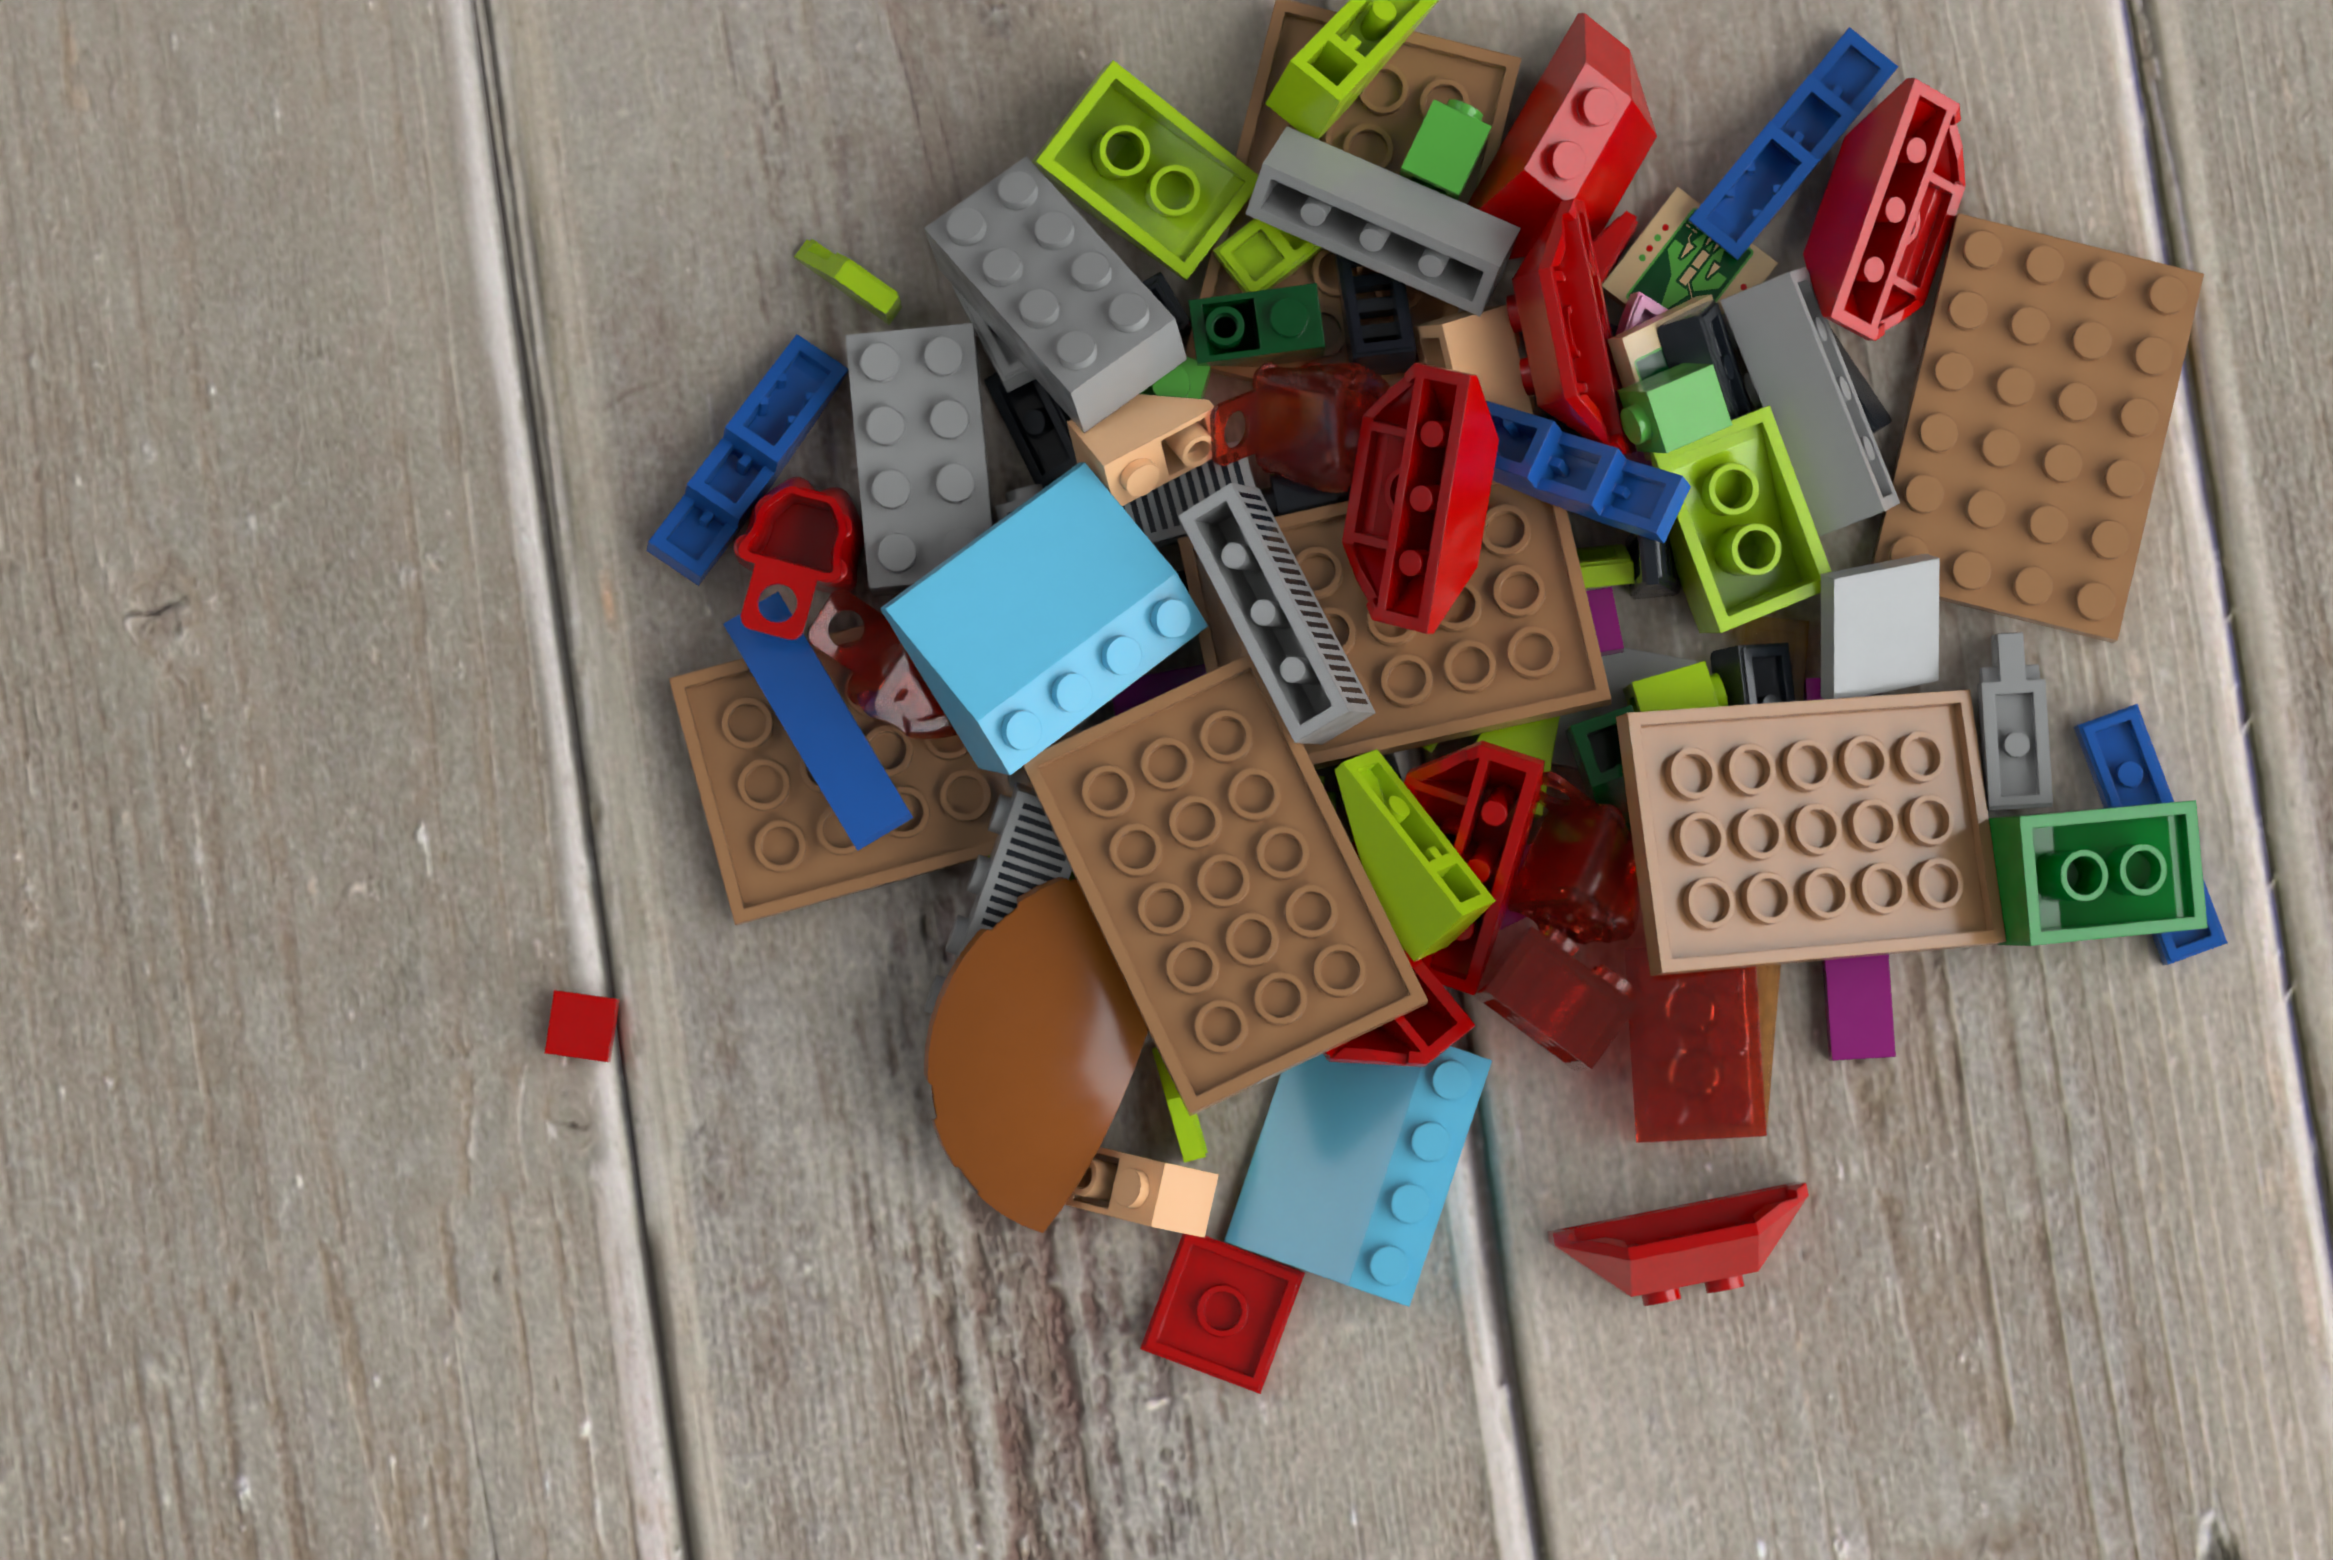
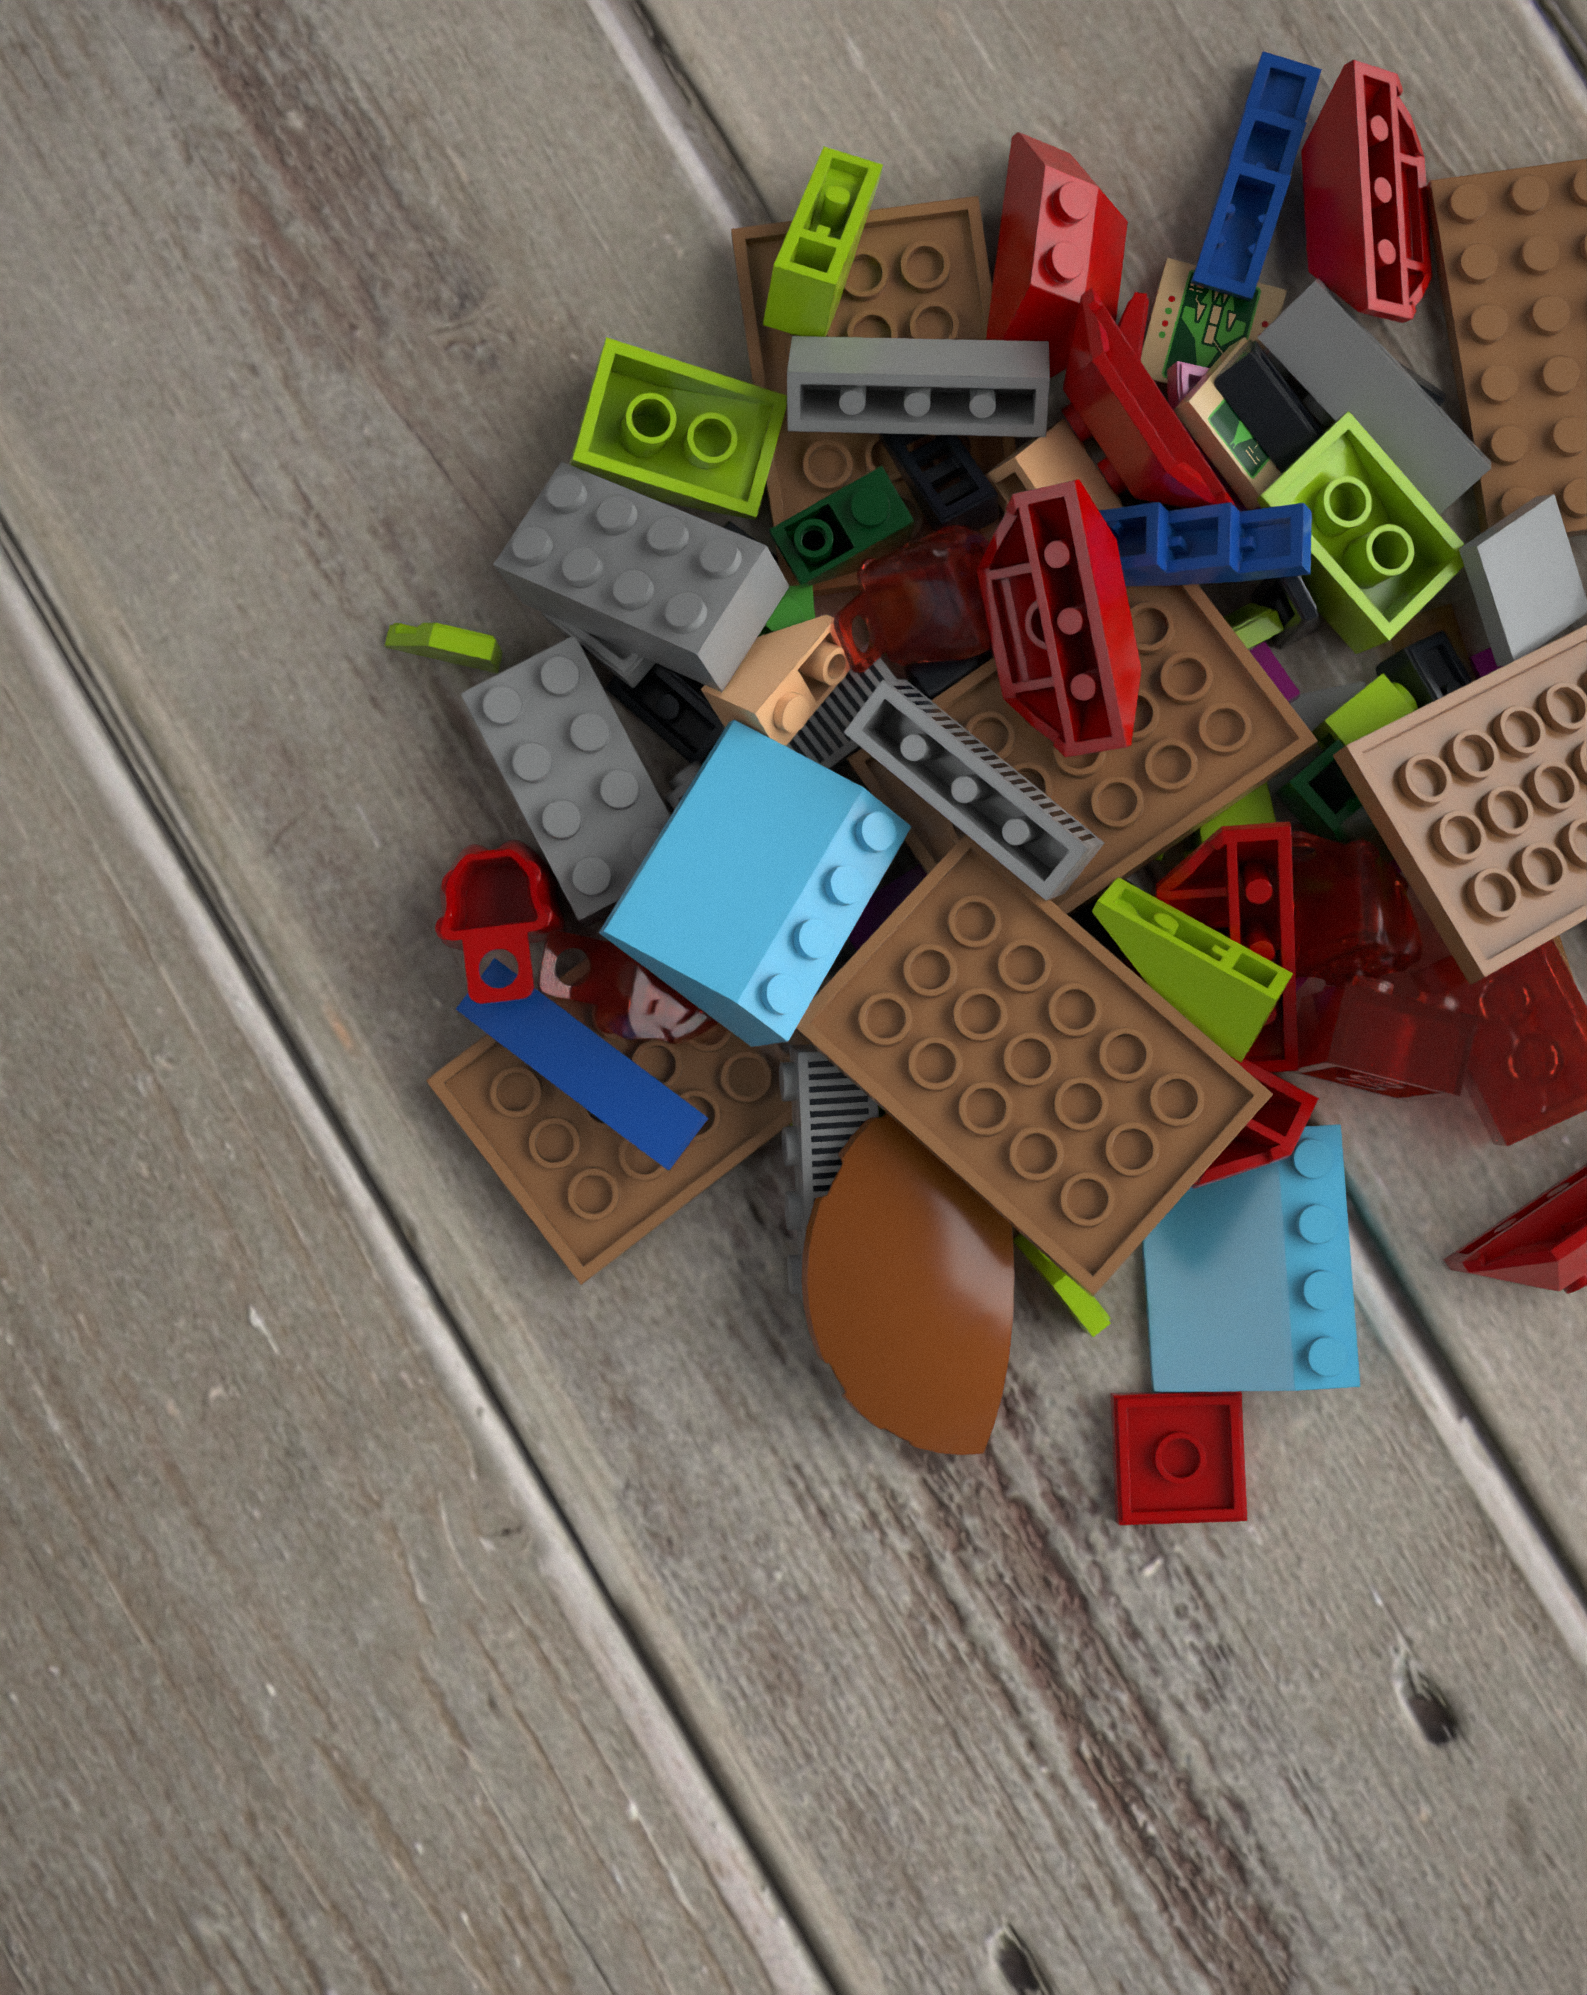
camera: 25 degrees left, 0 degrees up
red tile [544,990,620,1063] -> none
blue slope [646,334,849,586] -> none
light nougat slope [1065,1147,1219,1238] -> none
lime tile [1213,218,1324,293] -> none
bright green brick [1399,99,1492,200] -> none
brick [1618,363,1732,453] -> none

